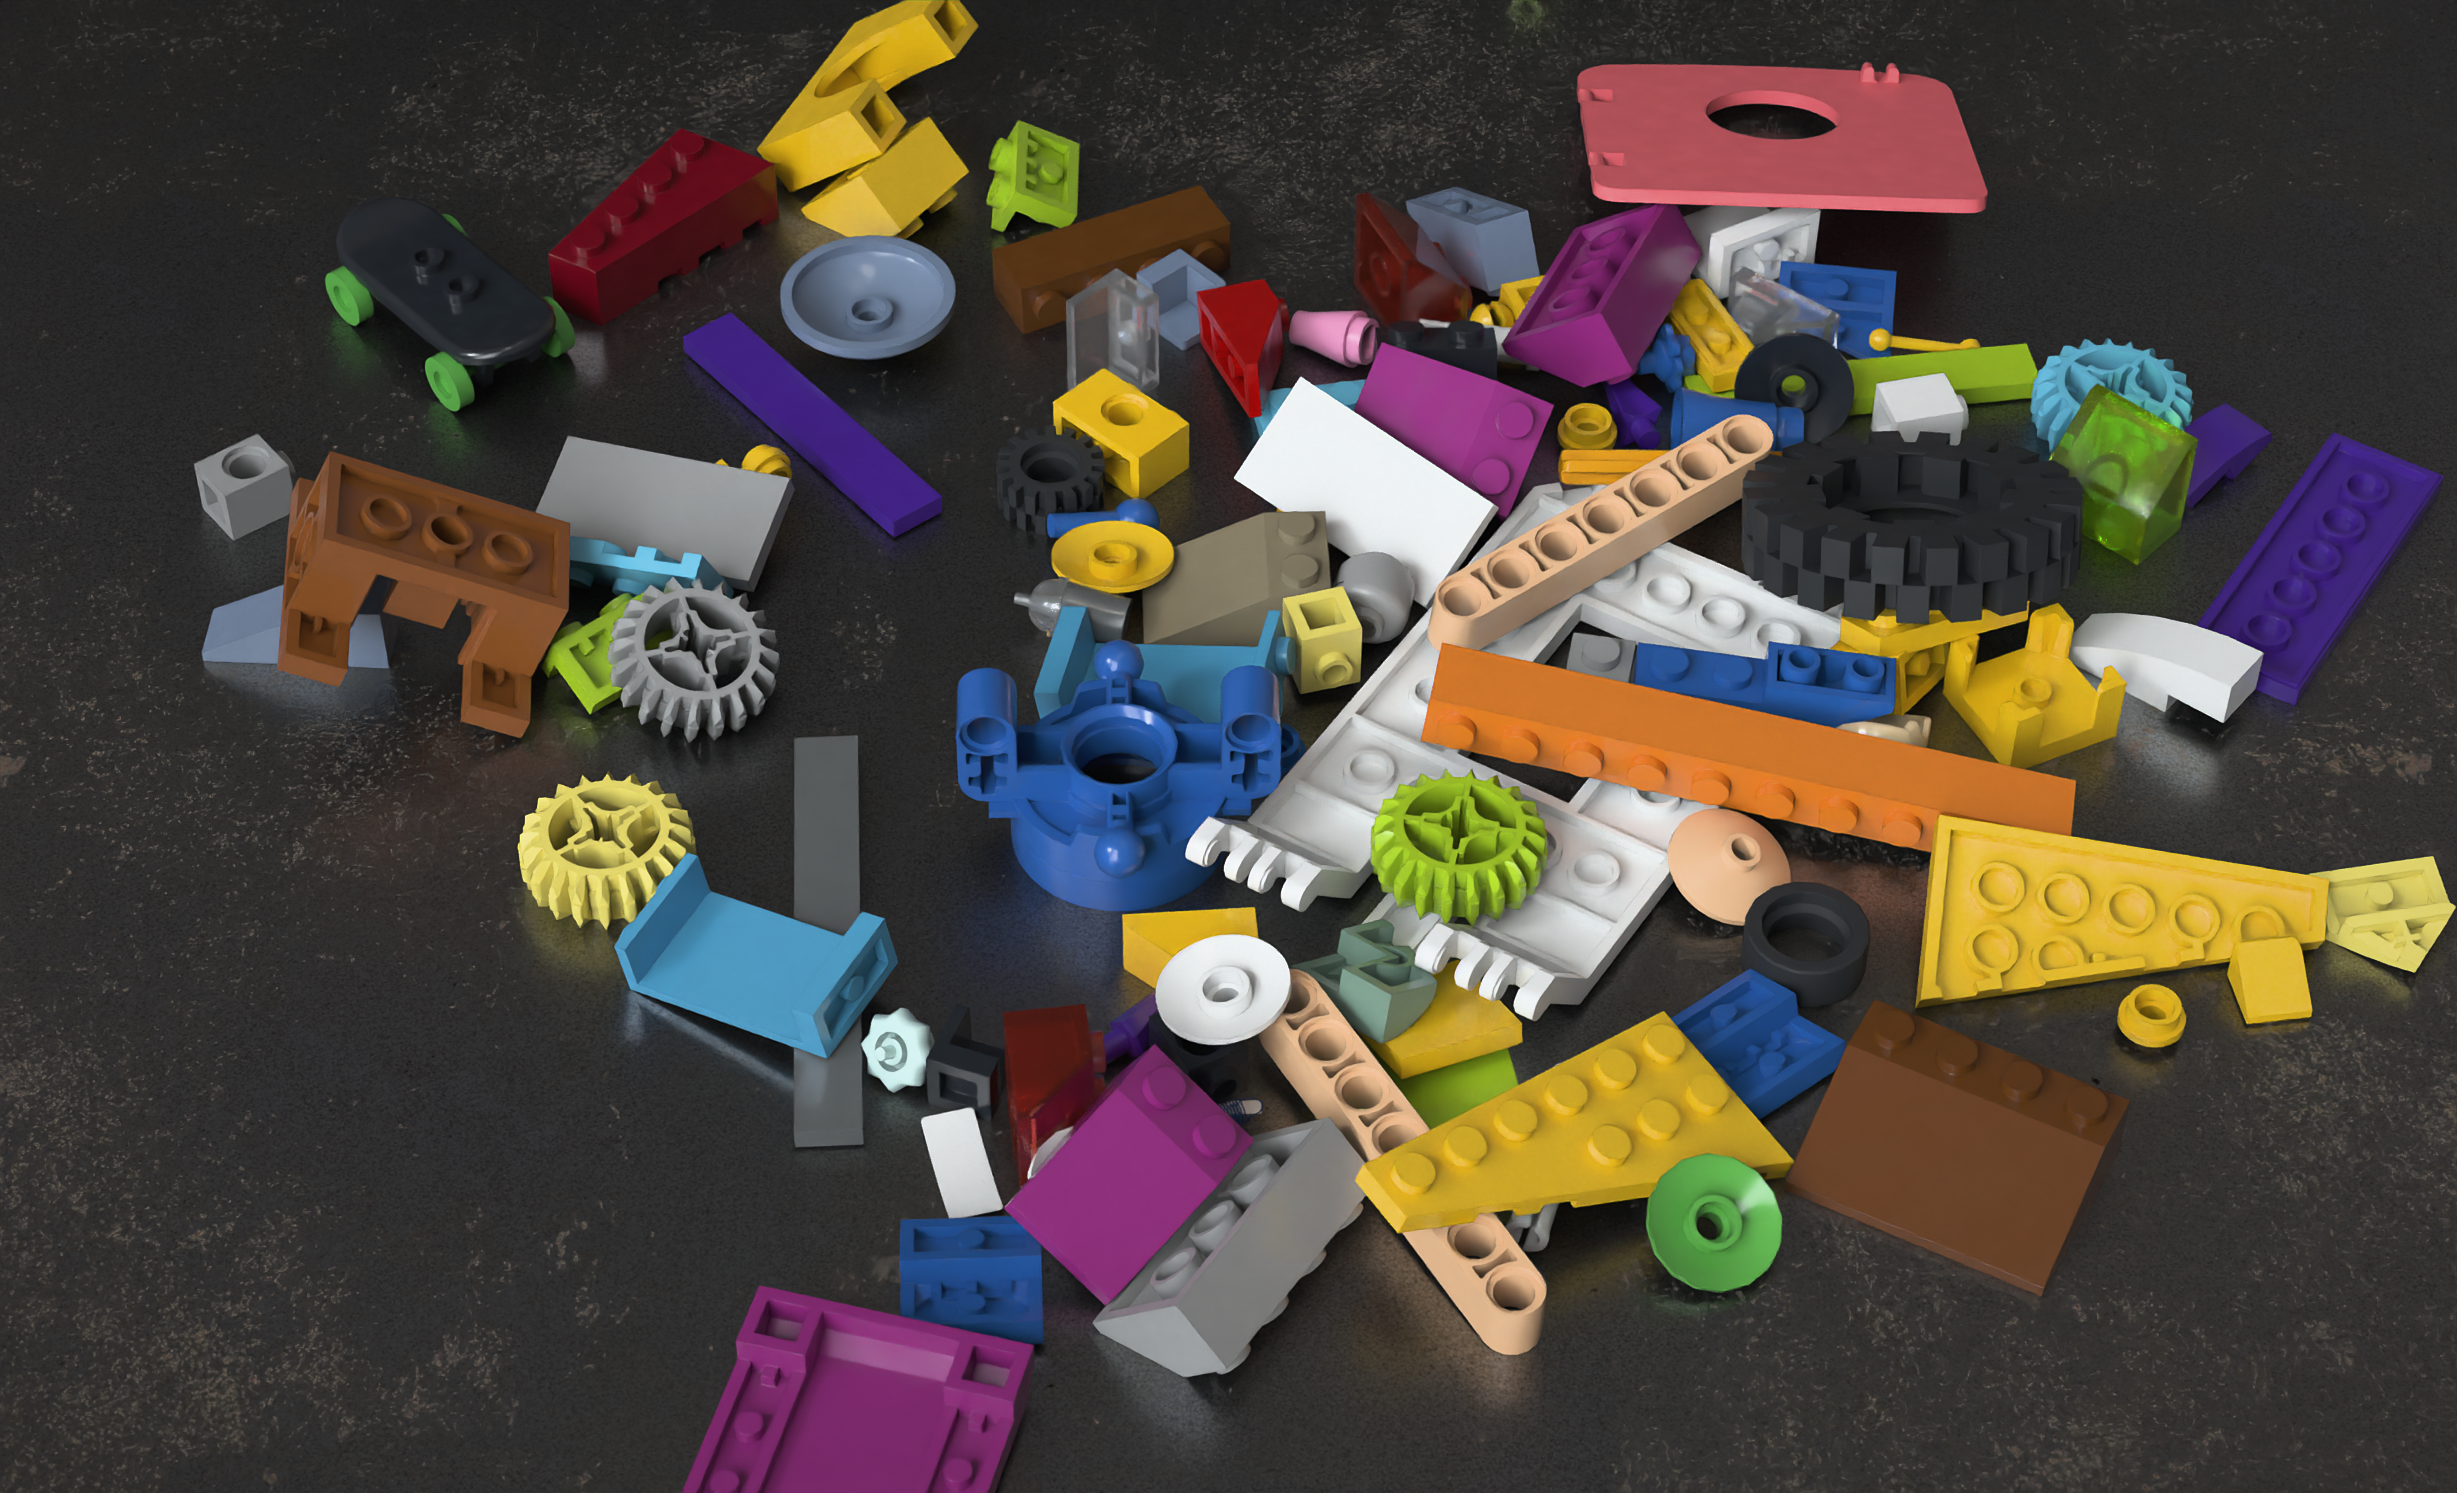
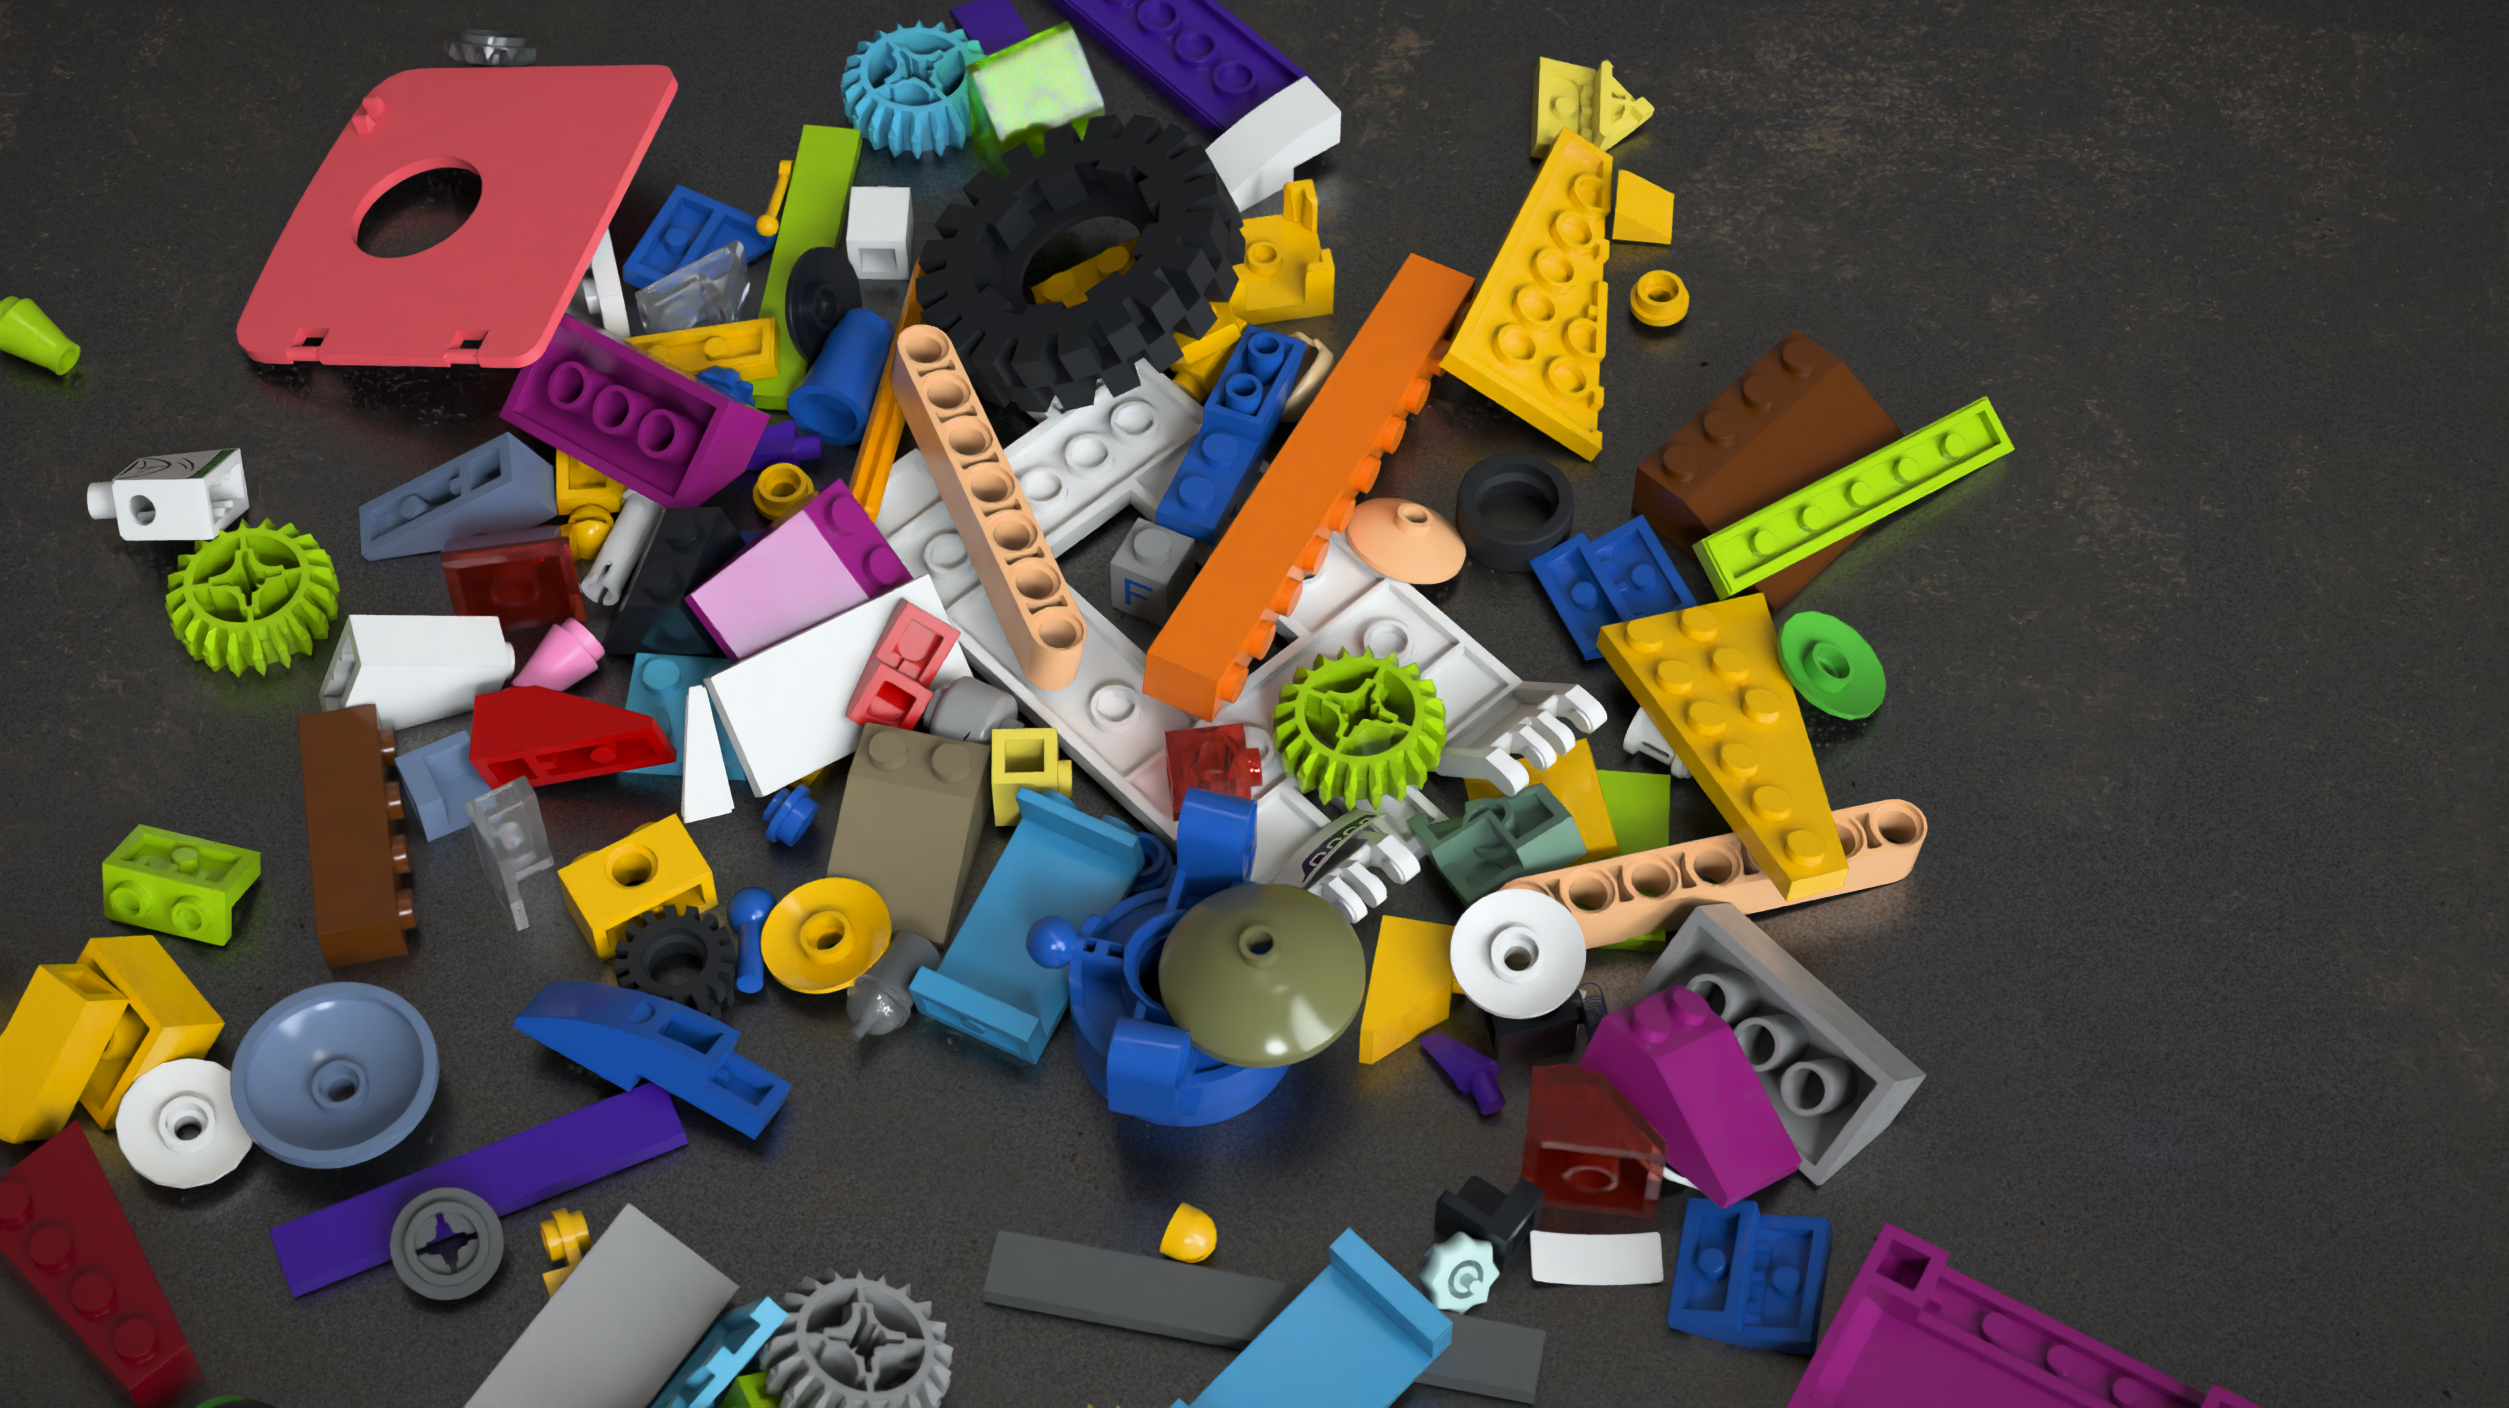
camera: 75 degrees left, 10 degrees up
none -> white torso [87,448,249,541]
none -> white dish [115,1058,253,1189]
none -> lime gear [165,517,340,678]
none -> white slope [318,615,515,731]
none -> dark grey gear [390,1187,504,1300]
none -> dark grey gear [443,28,537,67]
none -> blue slope [513,981,792,1140]
none -> white slope [681,684,734,824]
none -> blue plate [762,784,820,847]
none -> slope [845,597,961,731]
none -> olive dish [1159,883,1365,1068]
none -> yellow hinge [1160,1202,1217,1263]
none -> clear red brick [1165,723,1262,822]
none -> white sticker [1274,810,1386,889]
none -> lime tile [1692,396,2015,601]

